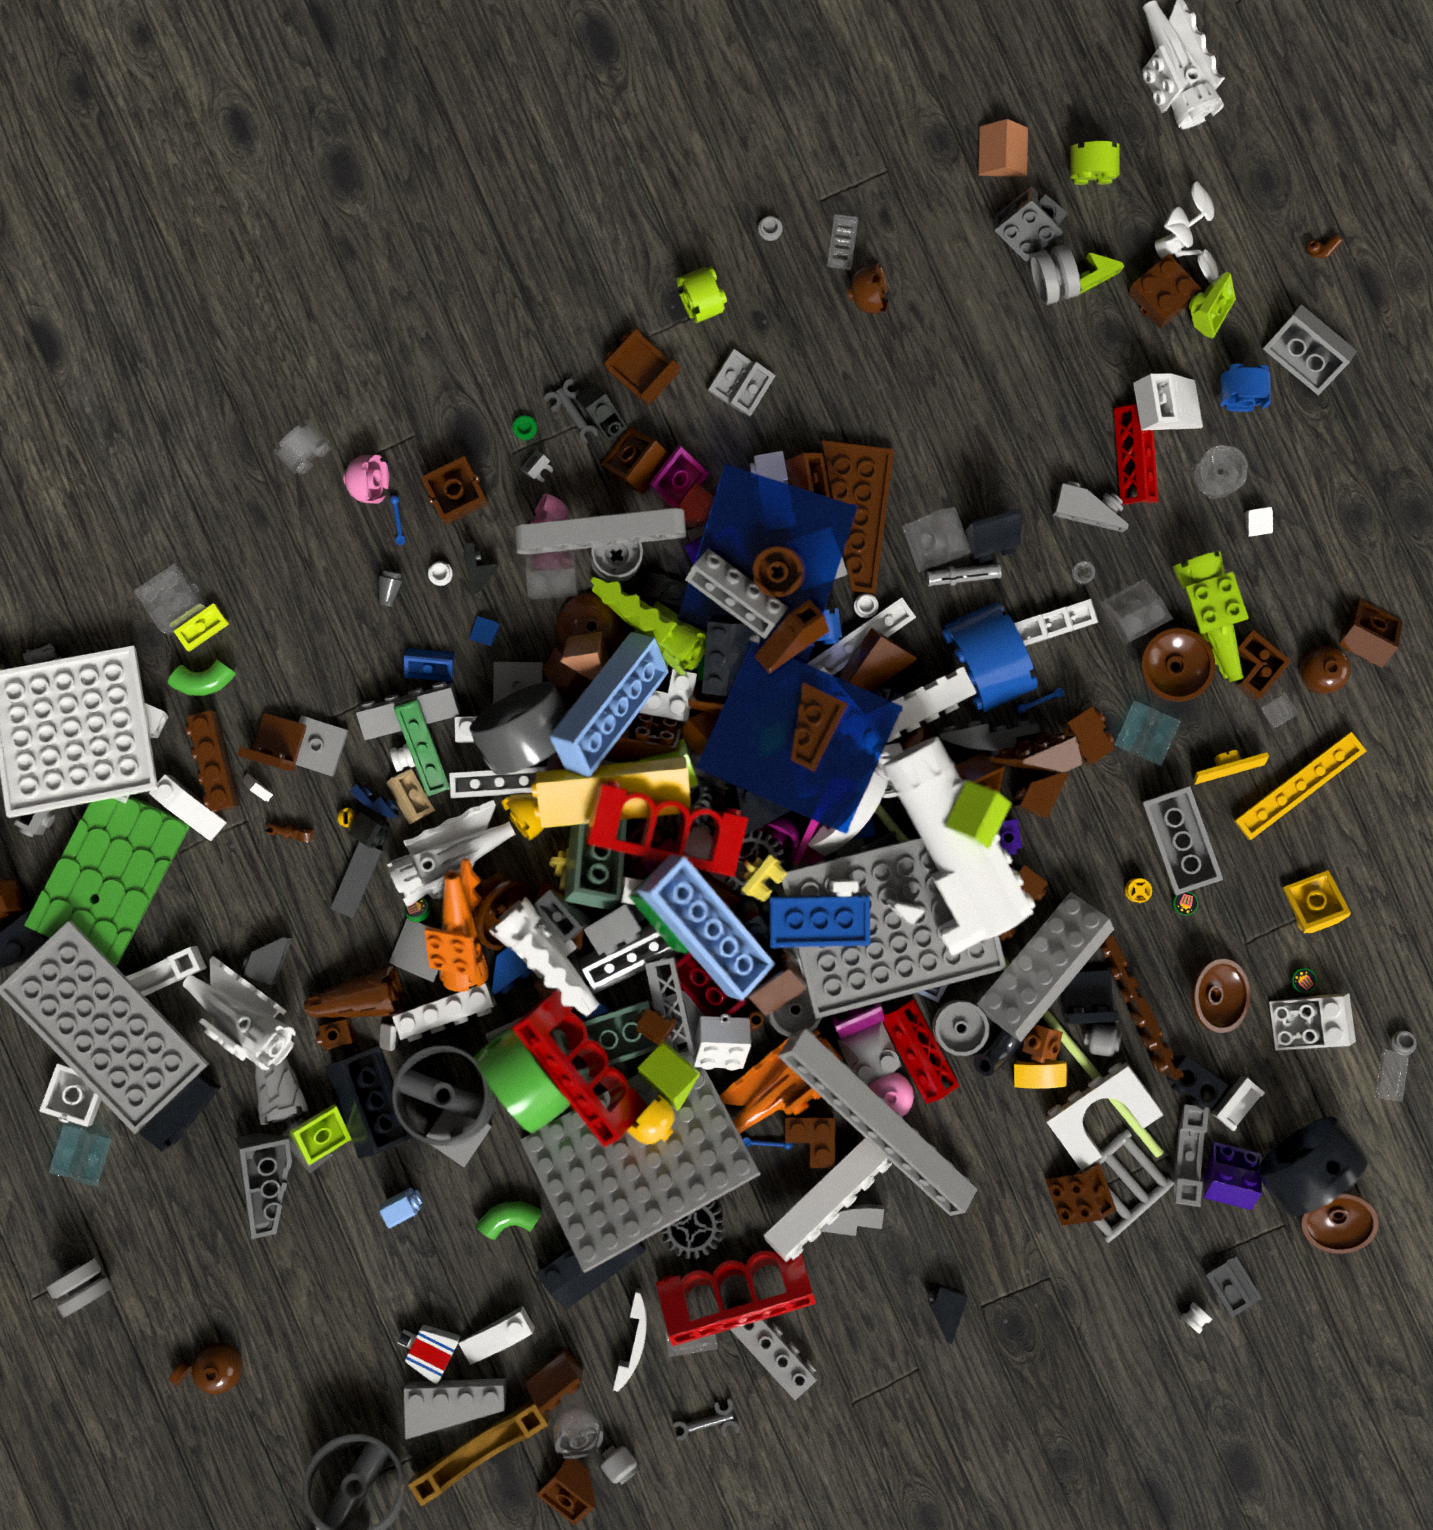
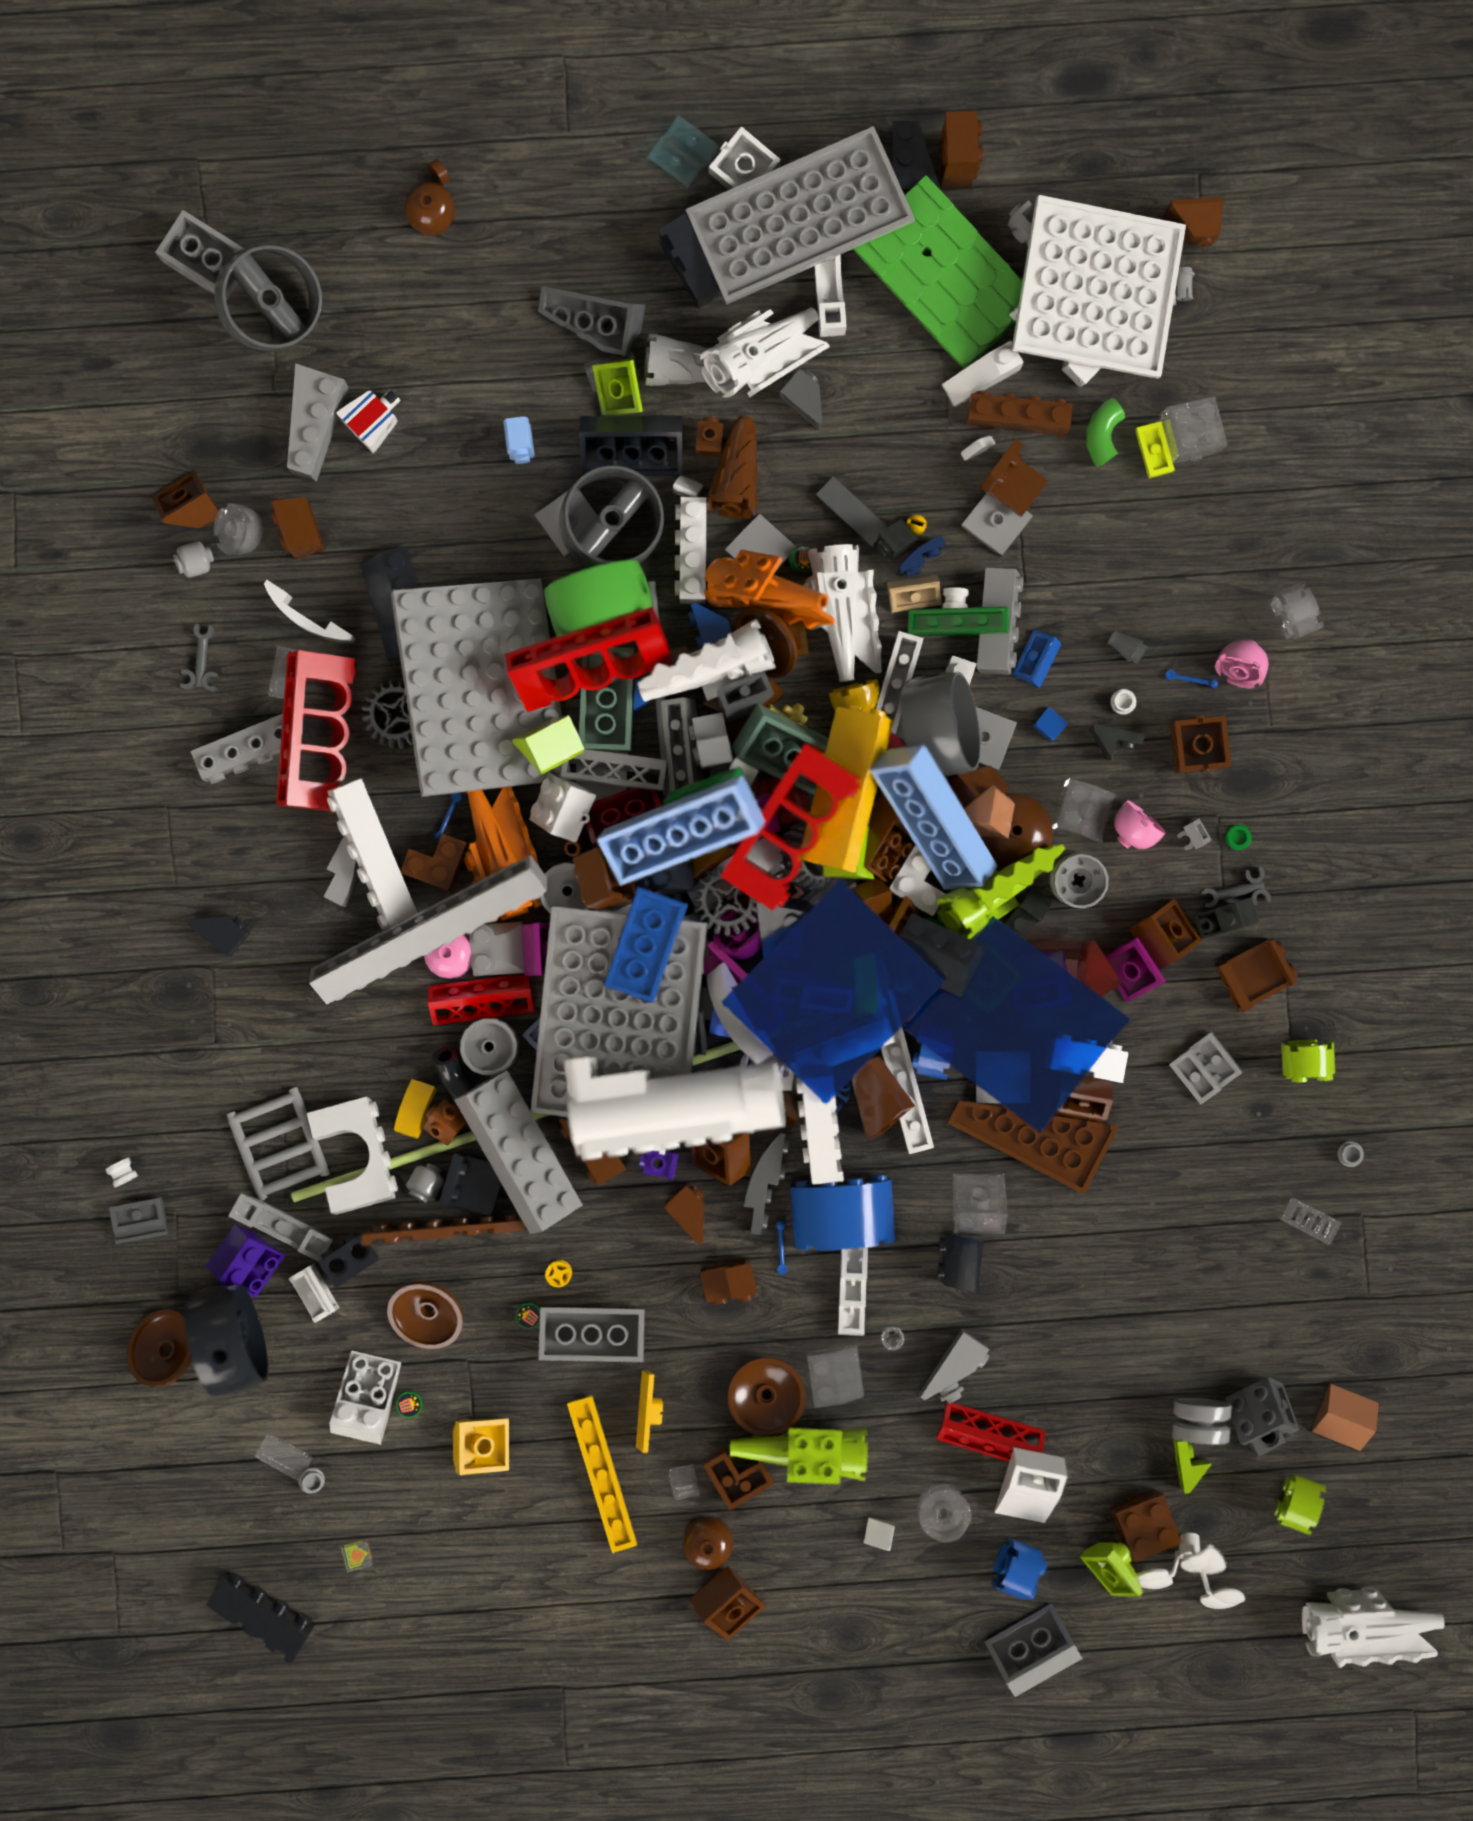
camera: 100 degrees right, 0 degrees up
light grey wheel [46,1258,112,1318] -> none
reddish brown piece [265,822,314,842] -> none
pearl gold arch [408,1399,550,1506] -> none
white slope [458,1306,535,1365] -> none
bright green cylinder [475,1201,543,1240] -> none
light grey beam [515,509,686,554] -> none
yellow cylinder [627,1094,675,1144] -> none
reddish brown brick [635,1008,676,1047] -> none
light grey brick [685,549,788,639] -> none
light yellow hips [742,855,787,902] -> none
reddish brown brick [753,546,806,597] -> none
reddish brown slope [754,600,829,674] -> none
reddish brown wing [791,683,848,772] -> none
white plate [830,879,858,897] -> none
reddish brown cylinder [848,263,889,314] -> none
white plate [854,594,878,618] -> none
white slope [886,899,925,924] -> none
light grey pin [926,563,1001,587] -> none
lime slope [944,781,1011,849] -> none
reddish brown slope [990,732,1082,772] -> none
reddish brown bracket [1046,1163,1116,1226] -> none
clear light blue slope [1115,701,1181,766] -> none
reddish brown arm [1306,234,1342,258] -> none

